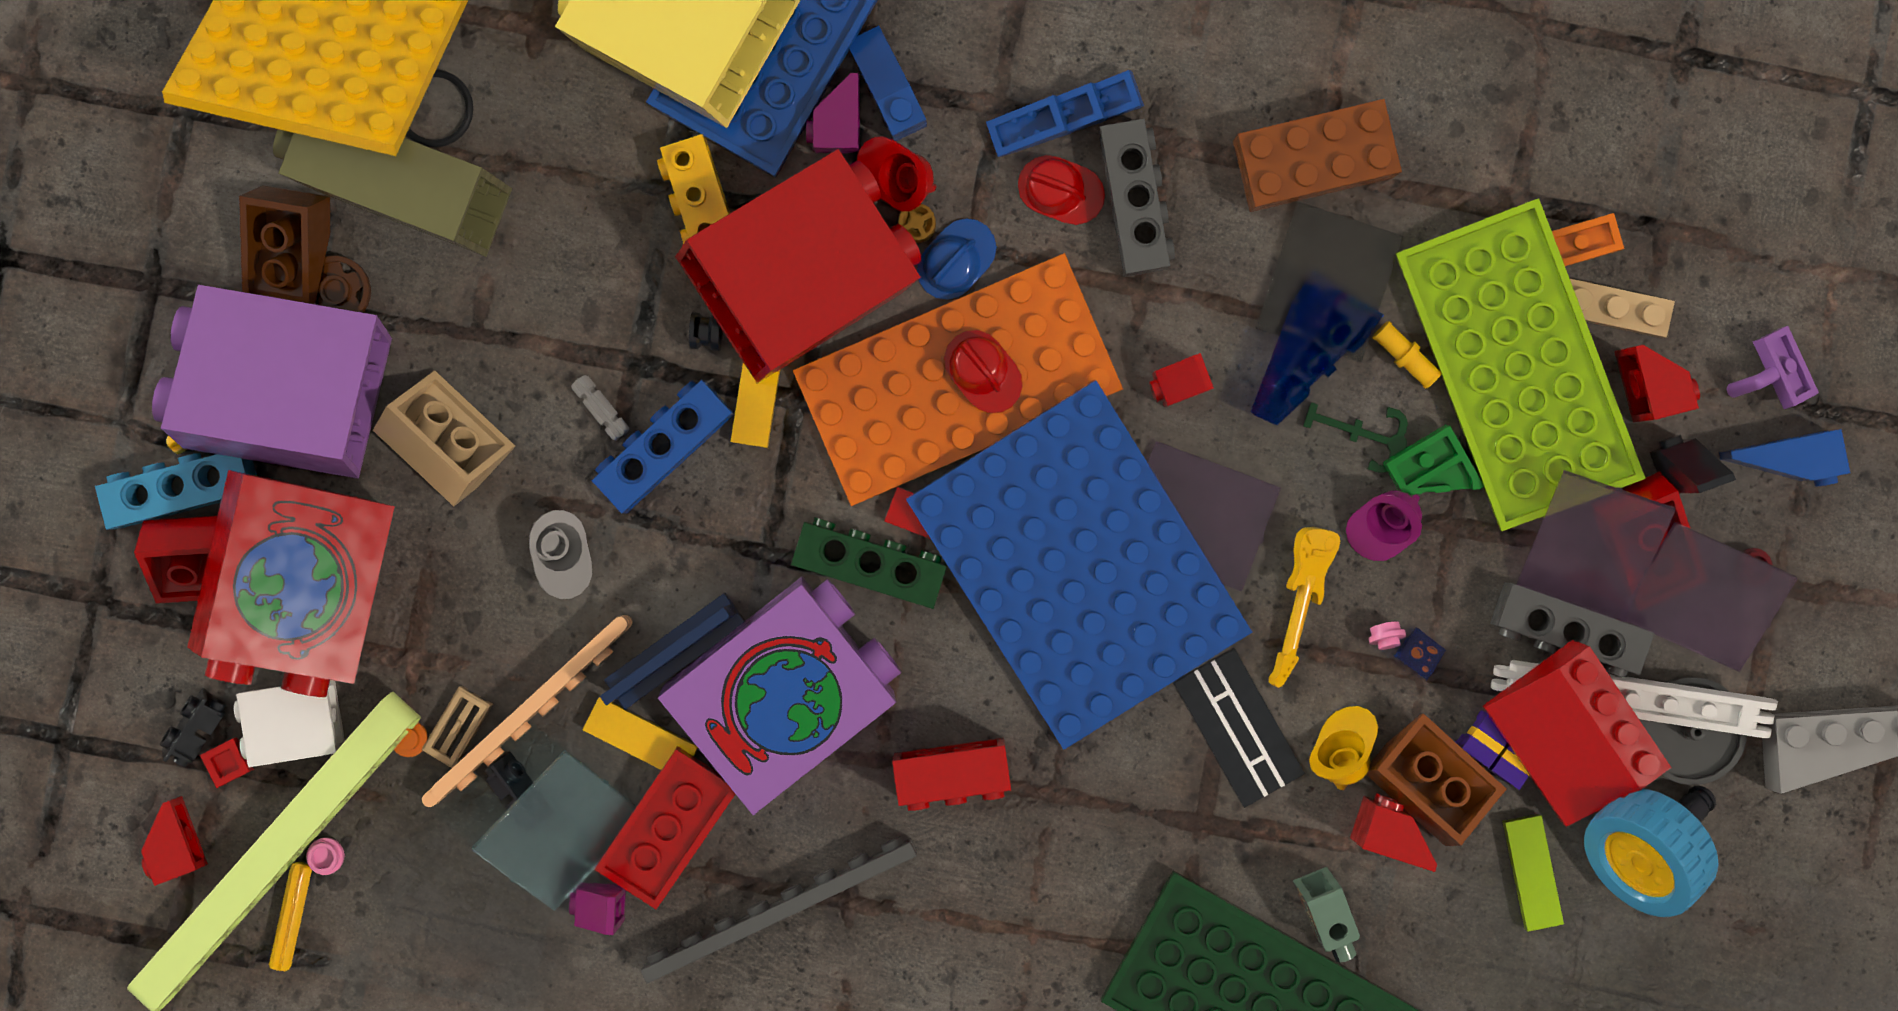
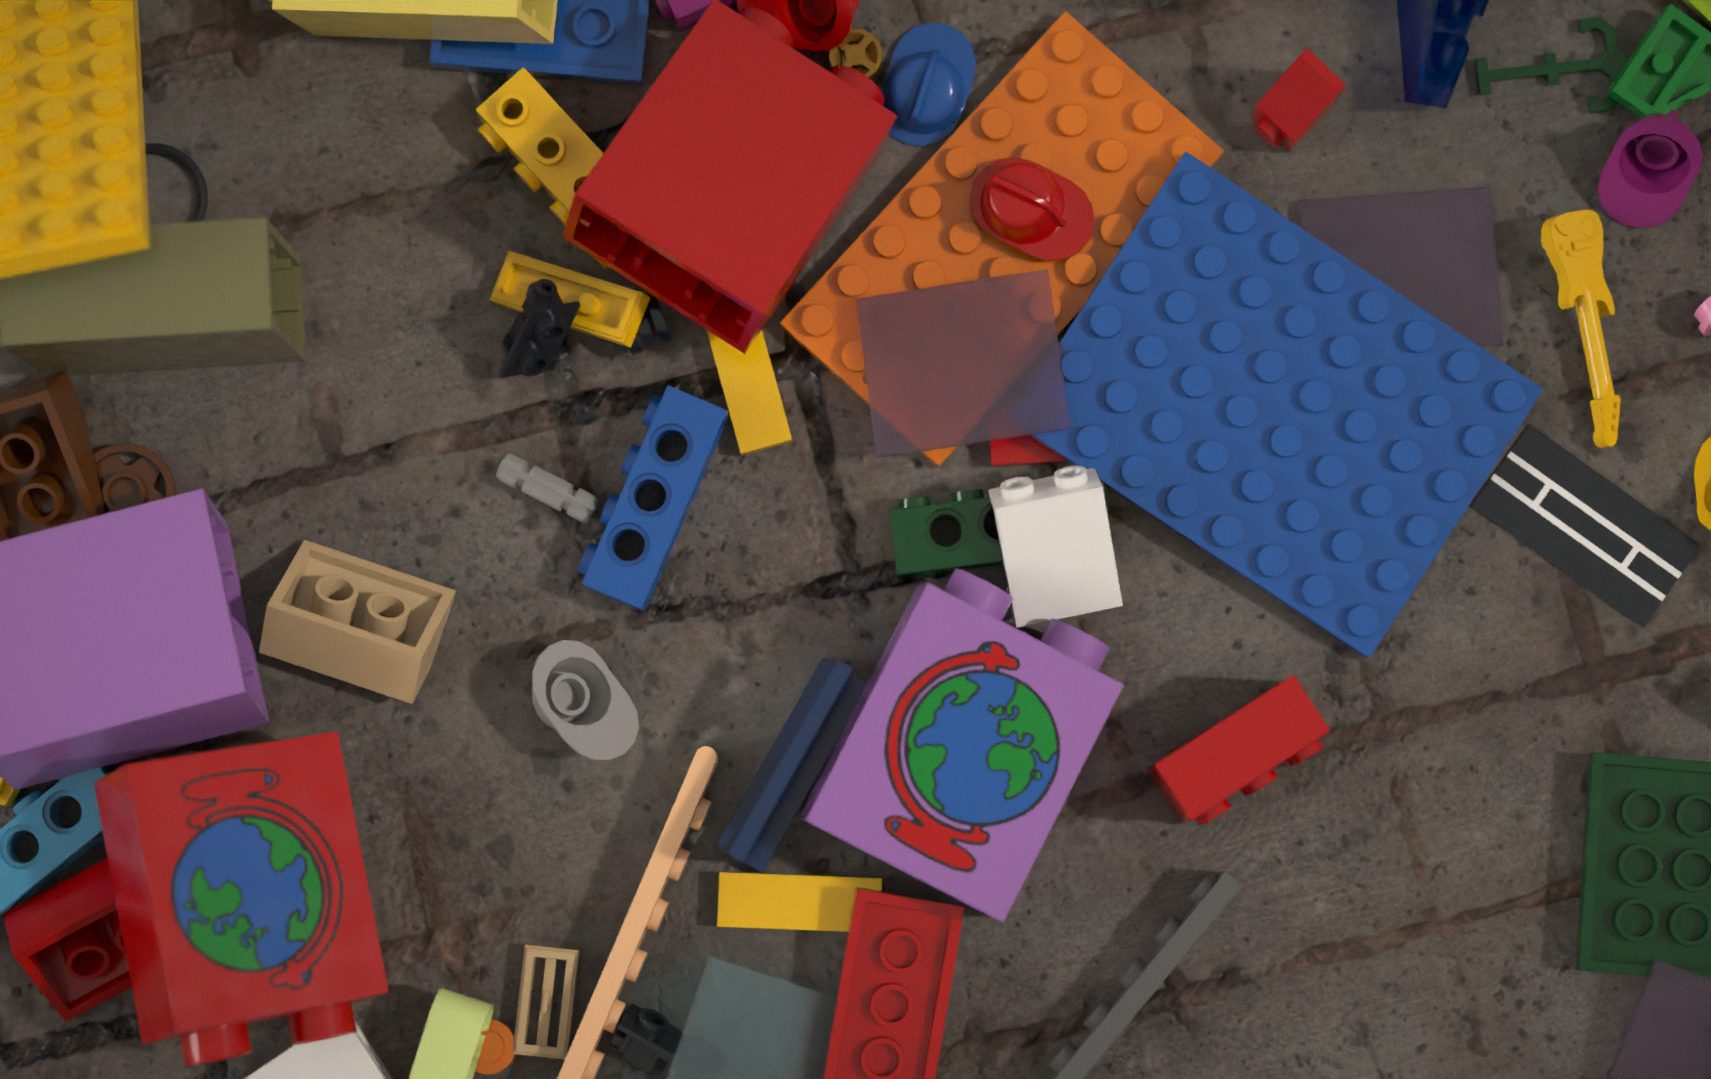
camera: 20 degrees left, 5 degrees down
none -> yellow tile [489,251,650,348]
none -> black hinge [499,279,581,378]
none -> piece [856,269,1071,458]
none -> white panel [989,466,1123,628]

